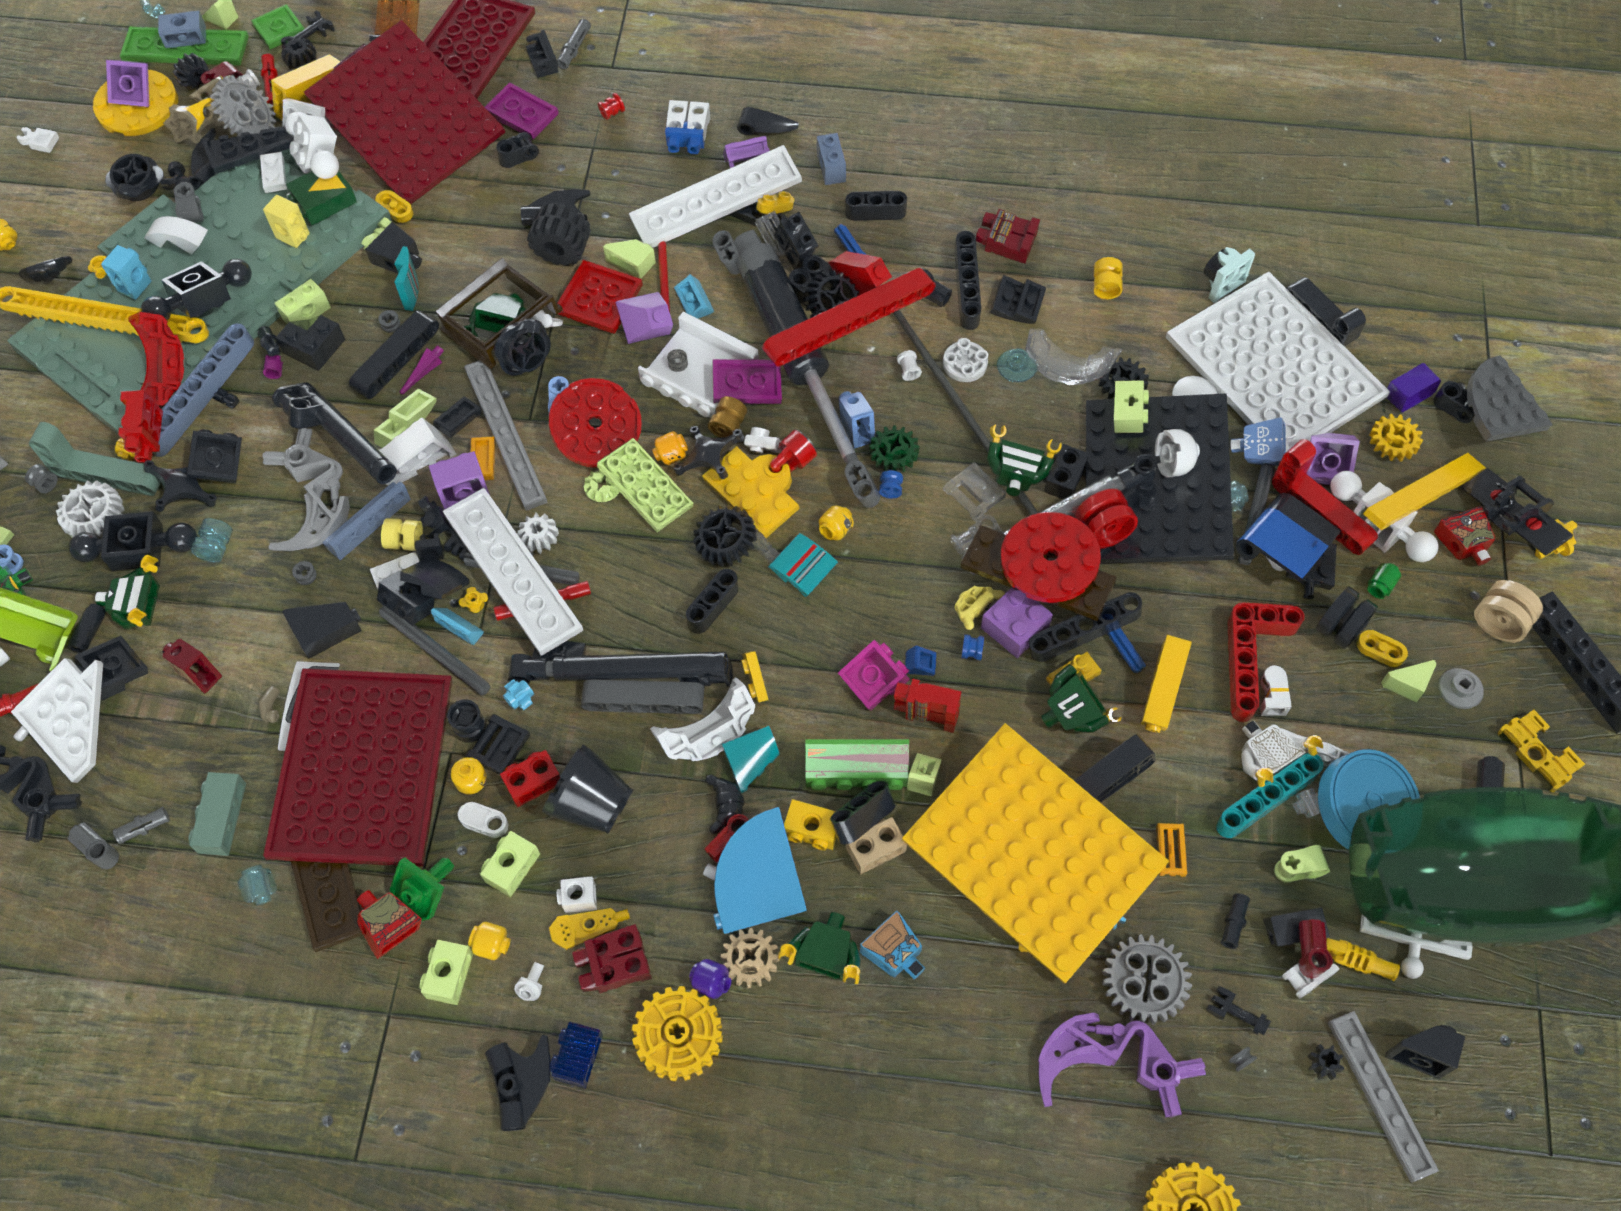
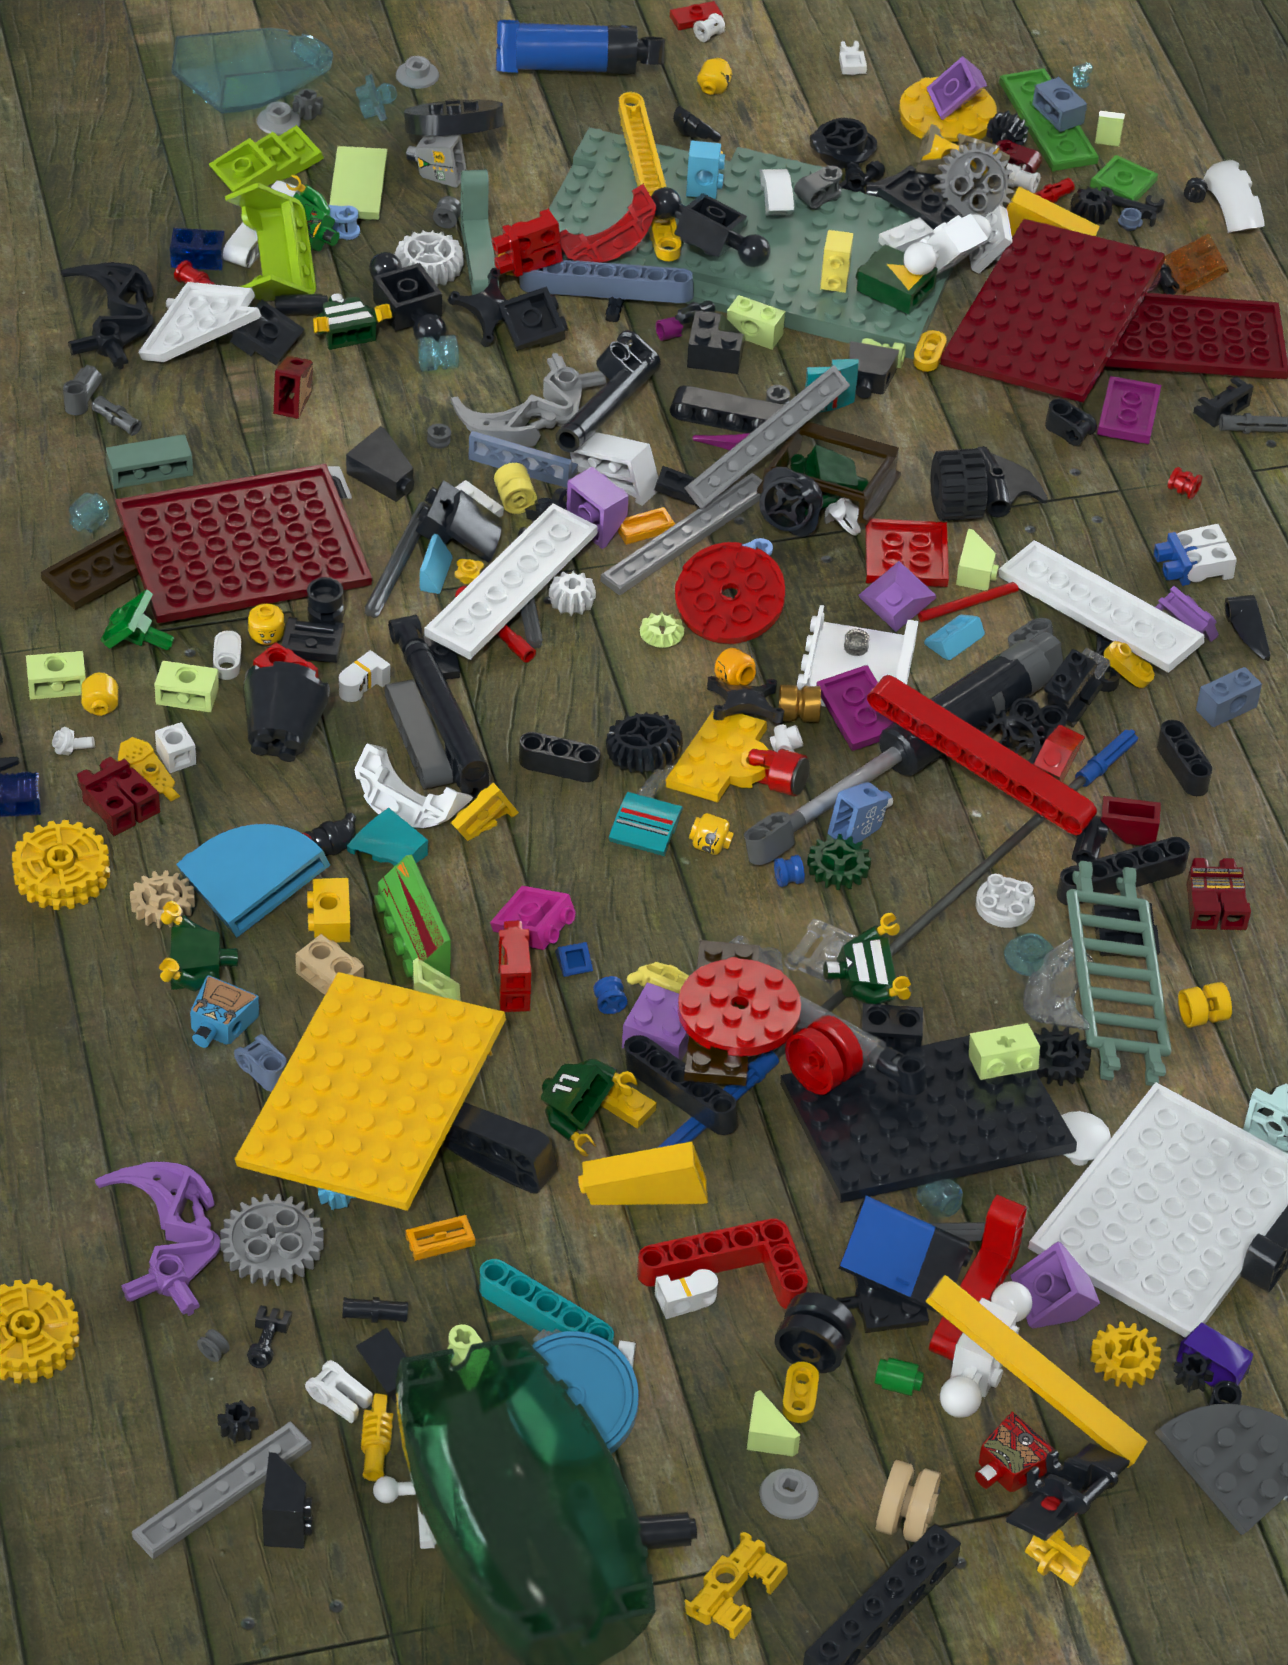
camera: 65 degrees right, 15 degrees down
dark tan arm [259,686,280,723] -> none
torso [357,890,421,959] -> none
yellowish green slope [374,389,436,448] -> none
black tile [415,533,444,561] -> none
medium azure gear [503,679,534,711] -> none
yellowish green tile [597,438,693,532] -> none
dark purple head [689,959,731,999] -> none
black beam [830,781,896,844] -> none
white bush [897,350,922,381] -> none
white cylinder [1155,429,1200,477] -> none
medium blue torso [1231,417,1286,466] -> none
white torso [1241,721,1324,787] -> none
dark red piece [1298,919,1333,979] -> none
none -> sand blue piece [234,1034,287,1092]
none -> white leg [339,650,390,702]
none -> light grey tile [684,365,850,509]
none -> sand green bar [1066,861,1172,1086]
none -> dark red slope [1101,796,1161,846]
none -> sand blue plate [1118,208,1143,231]
none -> black gear [1173,1352,1214,1393]

